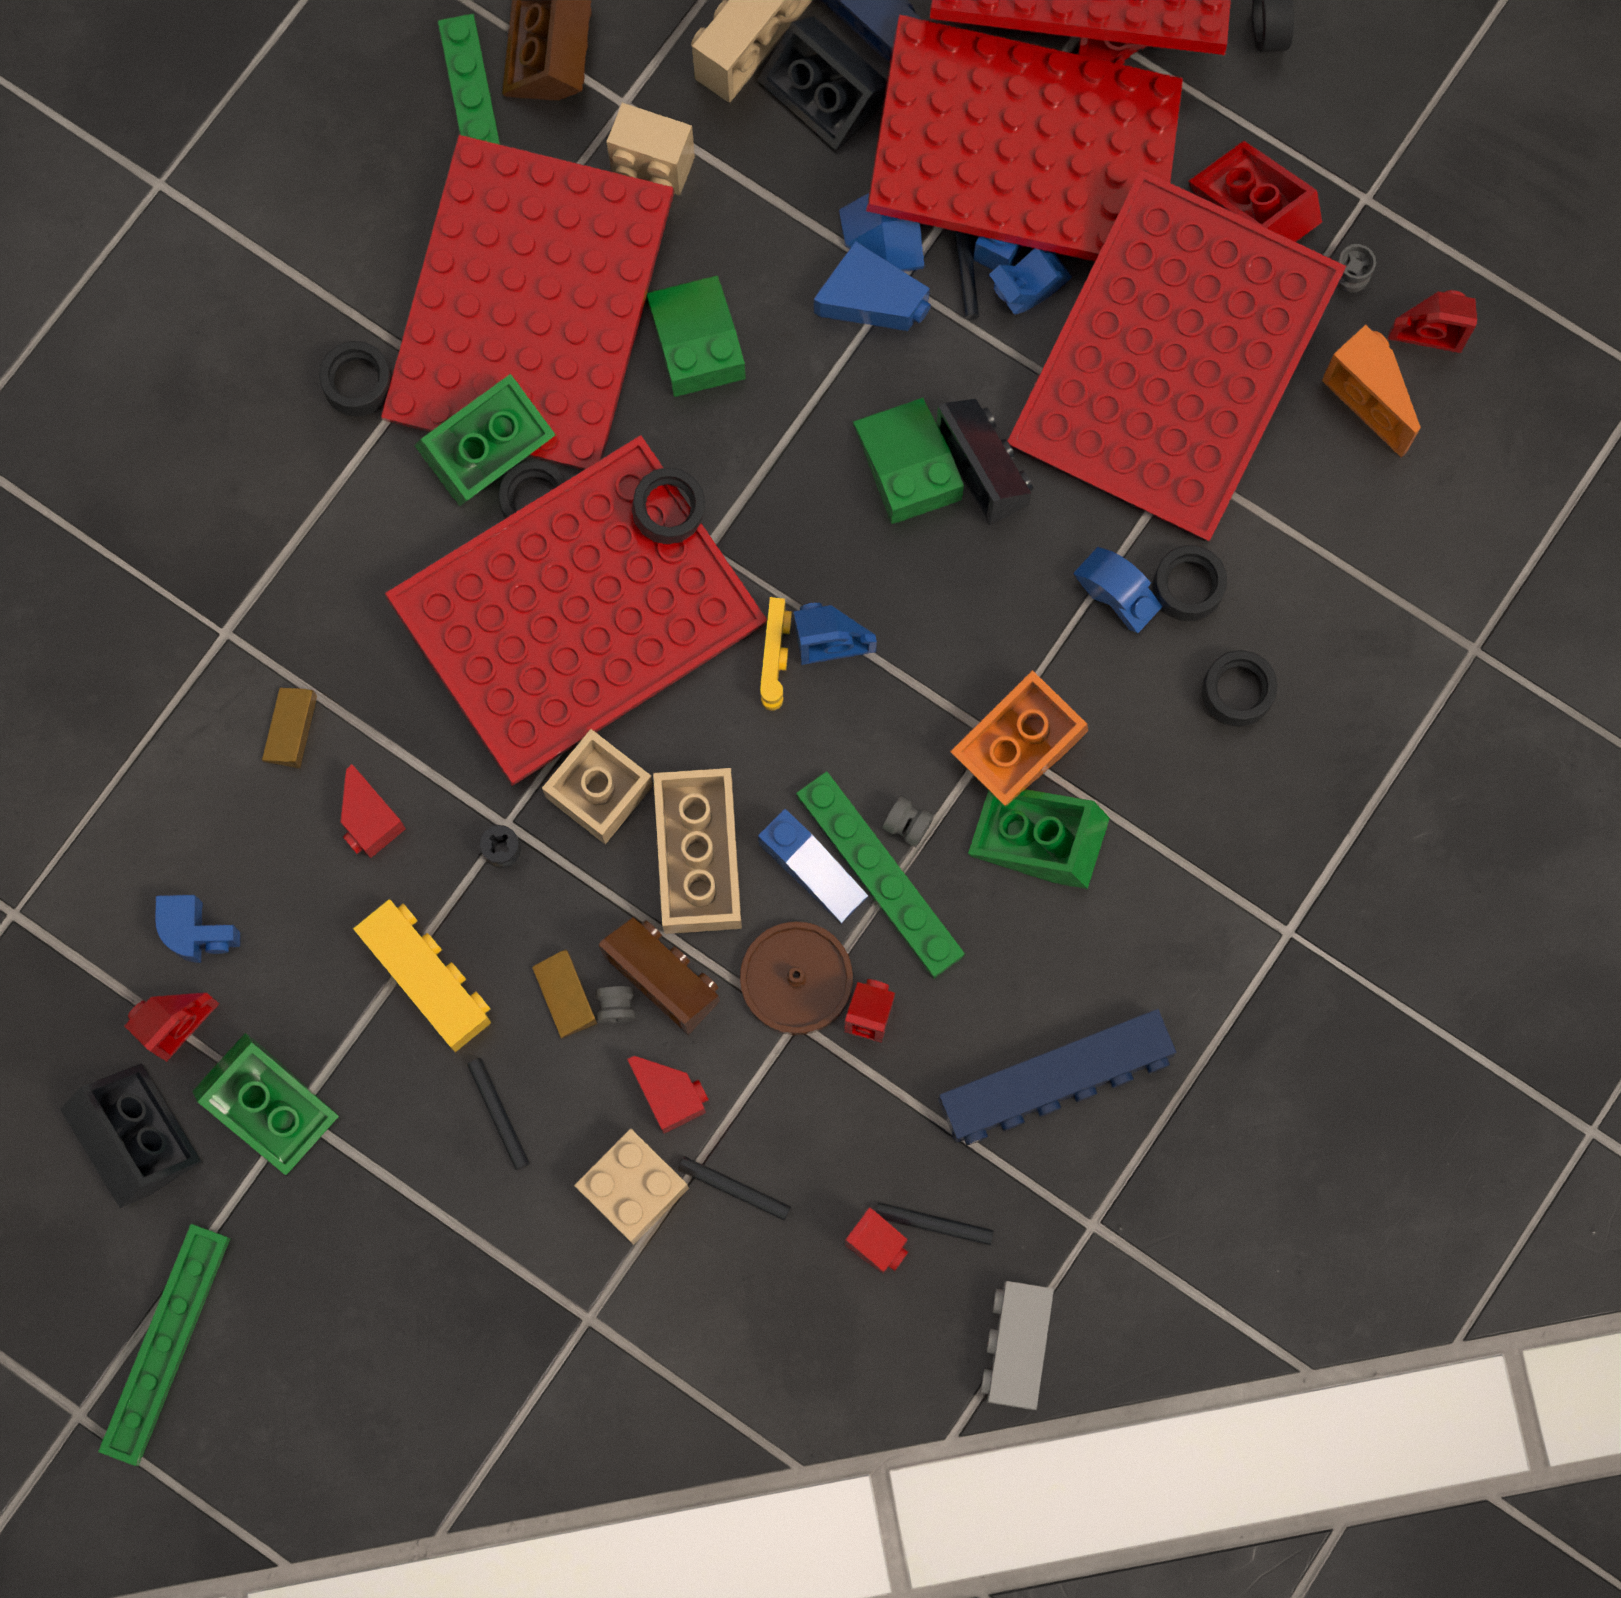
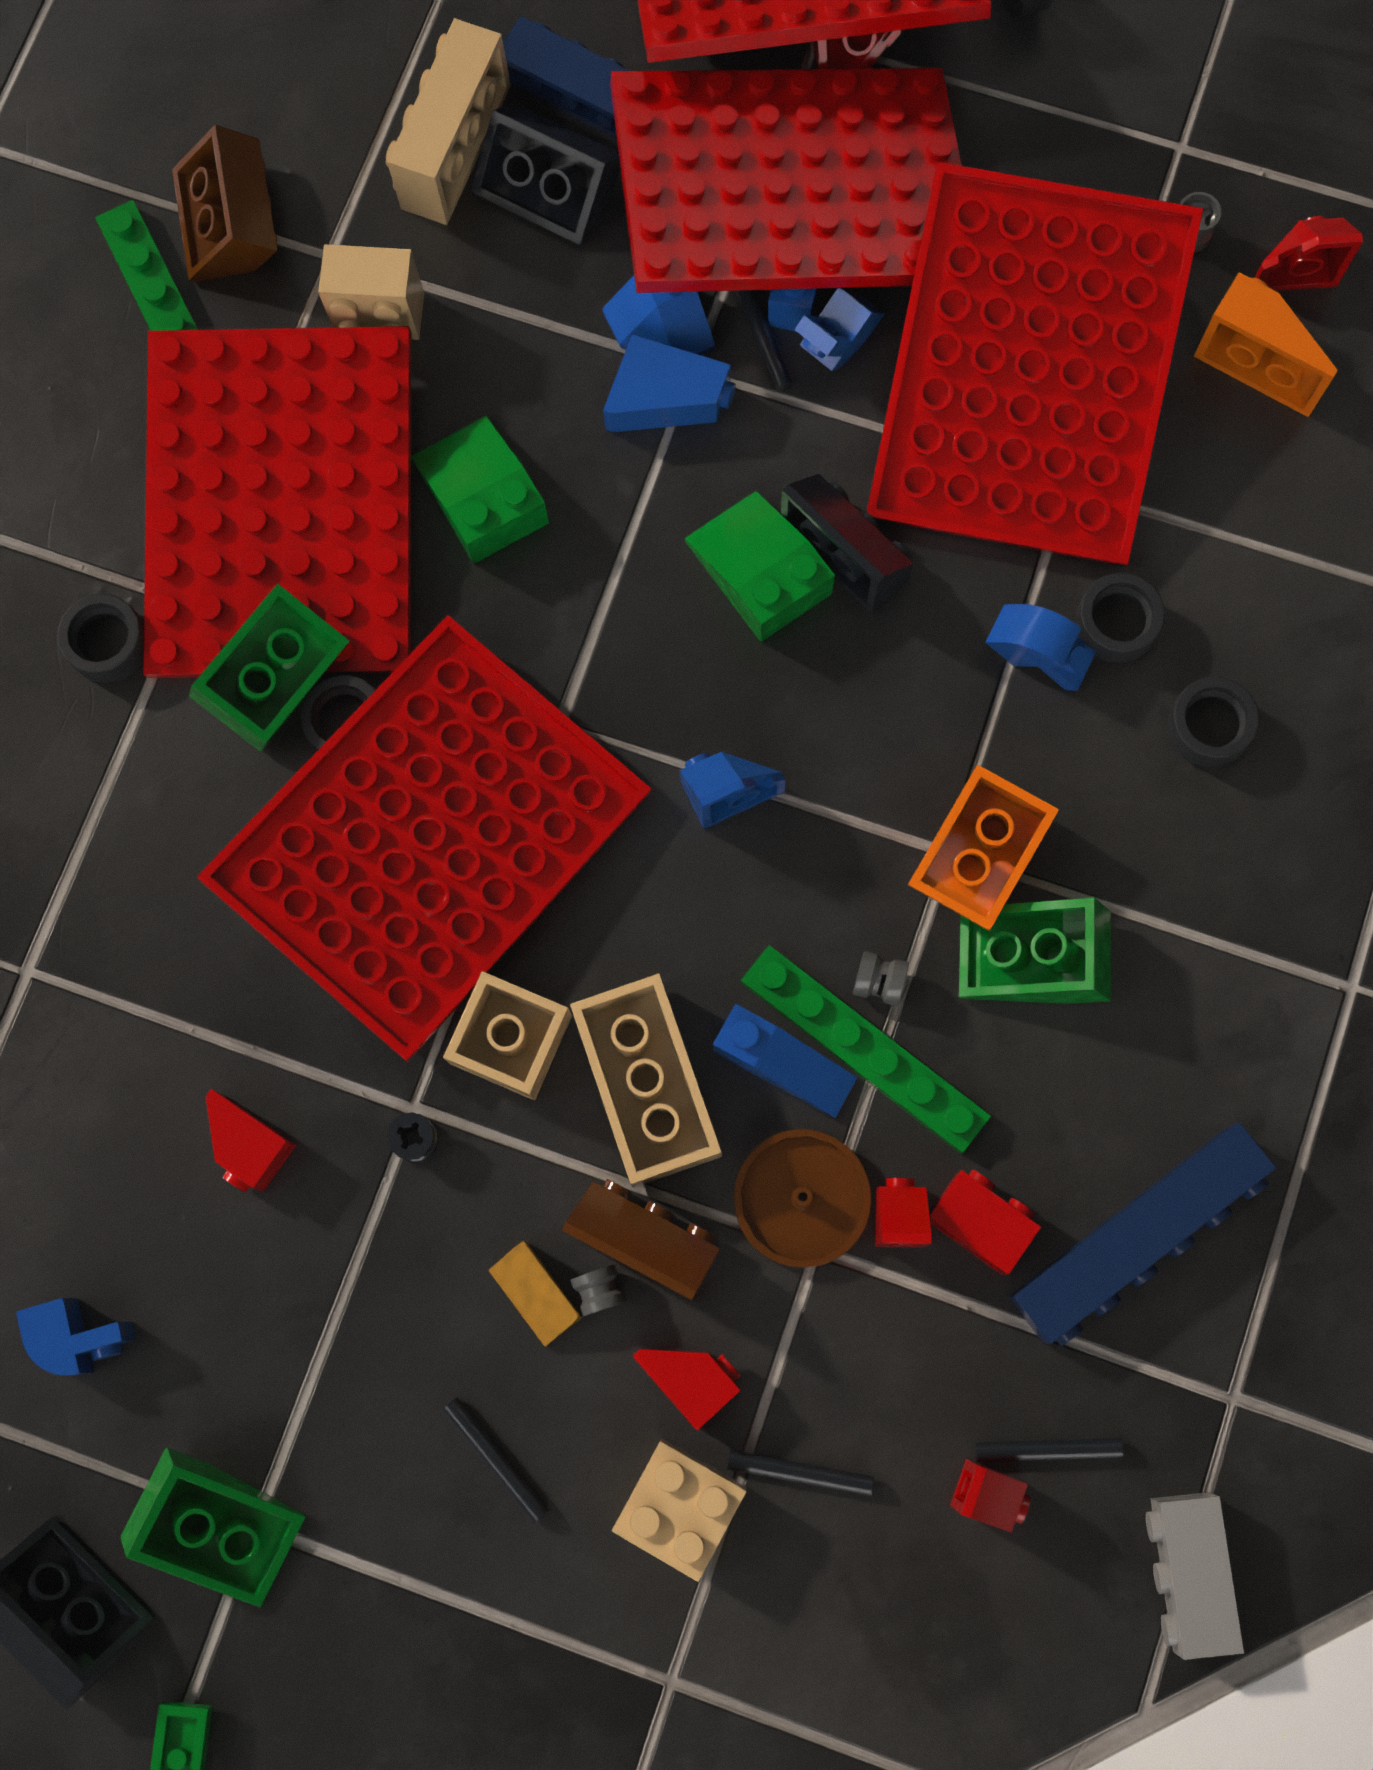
camera: 10 degrees left, 0 degrees up
red slope [124,992,220,1062] -> none
pearl gold slope [262,688,317,769] -> none
yellow brick [353,899,491,1052] -> none
black tyre [631,467,705,544] -> none
yellow plate [760,597,792,711] -> none
red slope [1188,141,1322,242] -> none
none -> red brick [929,1169,1041,1276]

